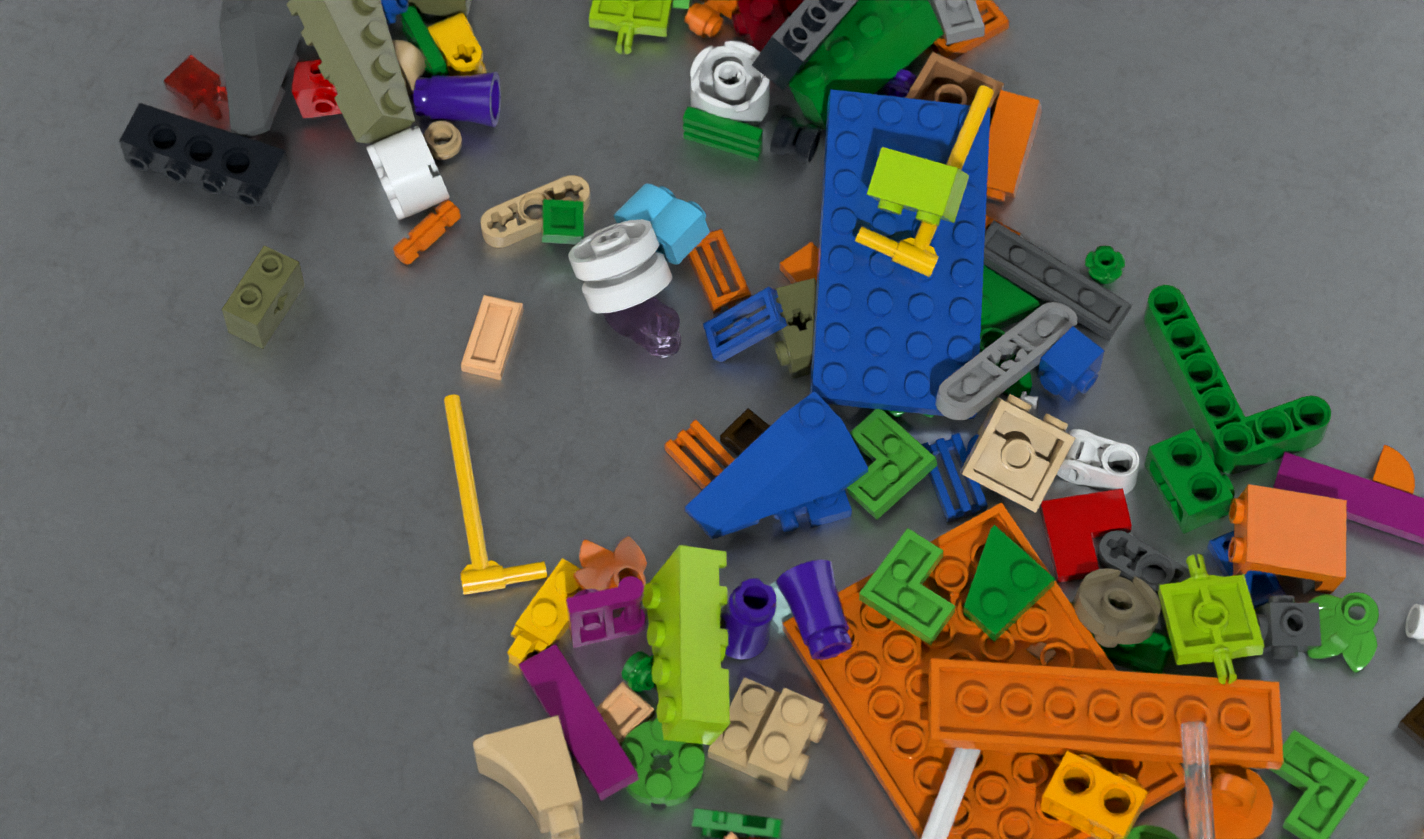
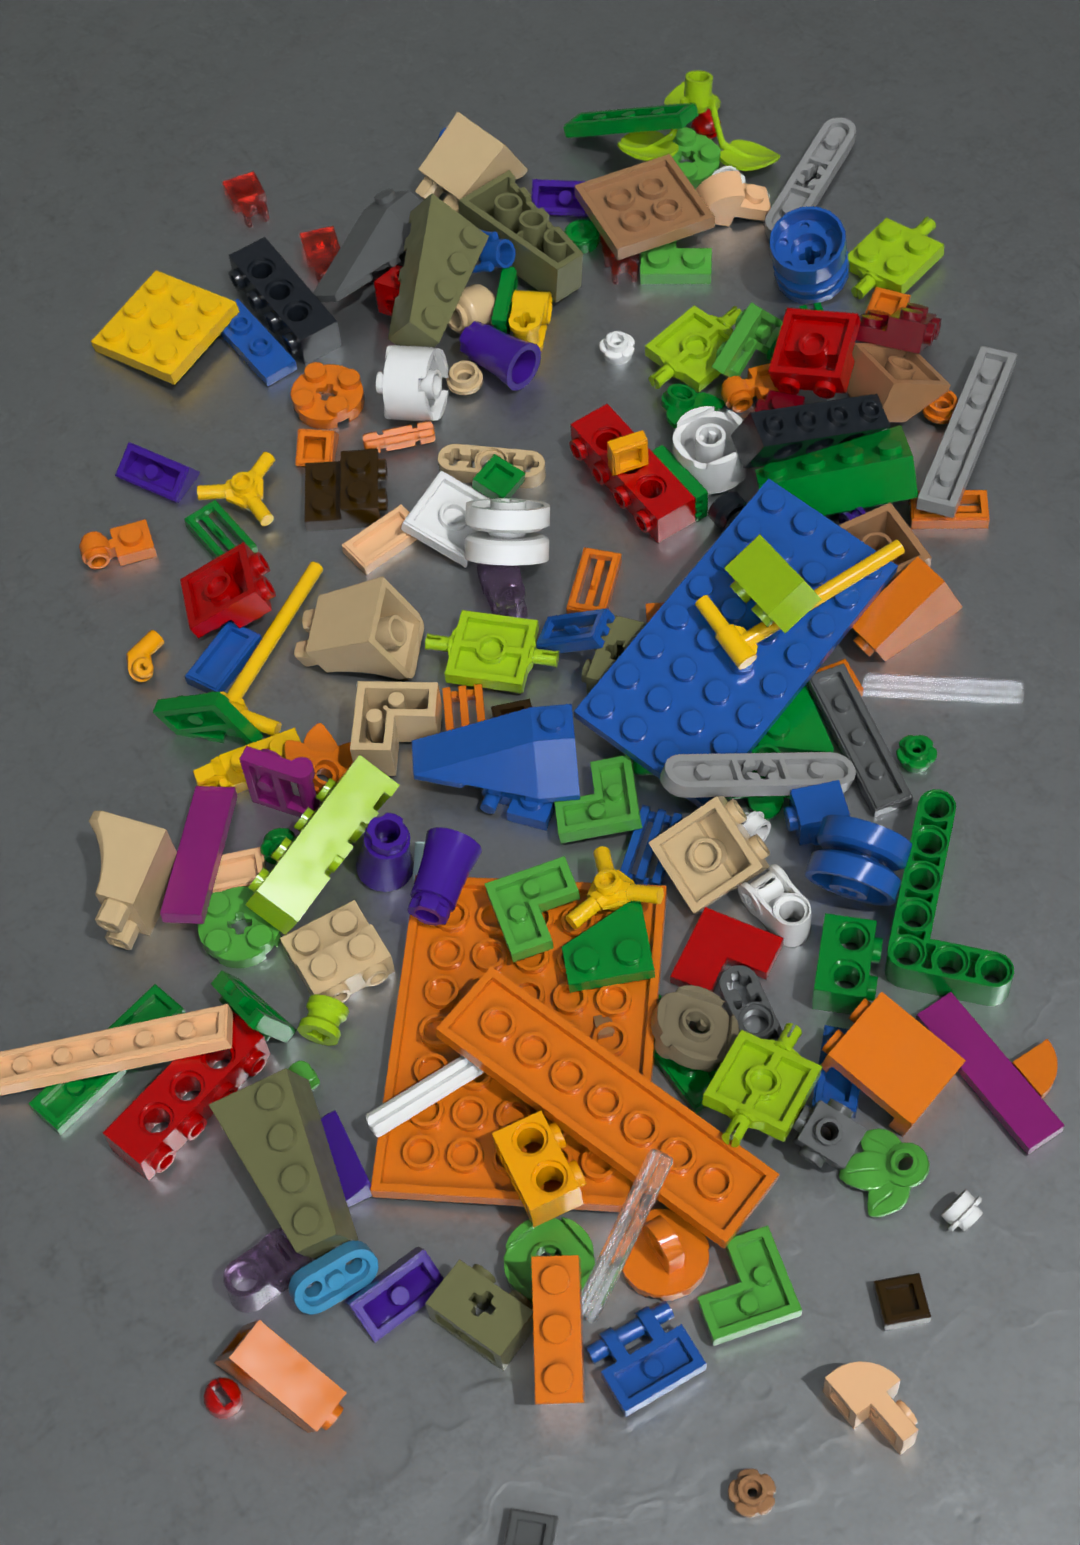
camera: 40 degrees right, 5 degrees down
olive brick [222,246,305,349] -> none
medium azure brick [613,183,710,265] -> none
none -> orange plate [79,519,157,569]
none -> yellow plate [91,270,240,385]
none -> dark purple slope [115,442,200,503]
none -> light orange arm [126,630,165,682]
none -> green wing [153,692,263,745]
none -> red plate [180,542,276,638]
none -> green tile [184,500,258,558]
none -> blue tile [185,620,262,693]
none -> yellow piece [197,452,275,526]
none -> blue plate [220,299,298,386]
none -> clear red plate [222,171,270,227]
none -> orange plate [291,362,365,430]
none -> tan hips [294,576,424,680]
none -> orange slope [295,429,339,467]
none -> lime wheel [297,994,349,1046]
none -> dark brown plate [305,449,388,531]
none -> tan brick [350,681,442,776]
none -> white plate [401,470,490,568]
none -> lime plate [425,610,559,693]
none -> yellow piece [565,846,664,930]
none -> red brick [569,404,695,543]
none -> white plate [599,331,635,365]
none -> light orange tile [607,430,648,476]
none -> green plate [661,384,725,429]
none -> blue wheel [805,815,912,906]
none -> clear axle [863,673,1024,705]

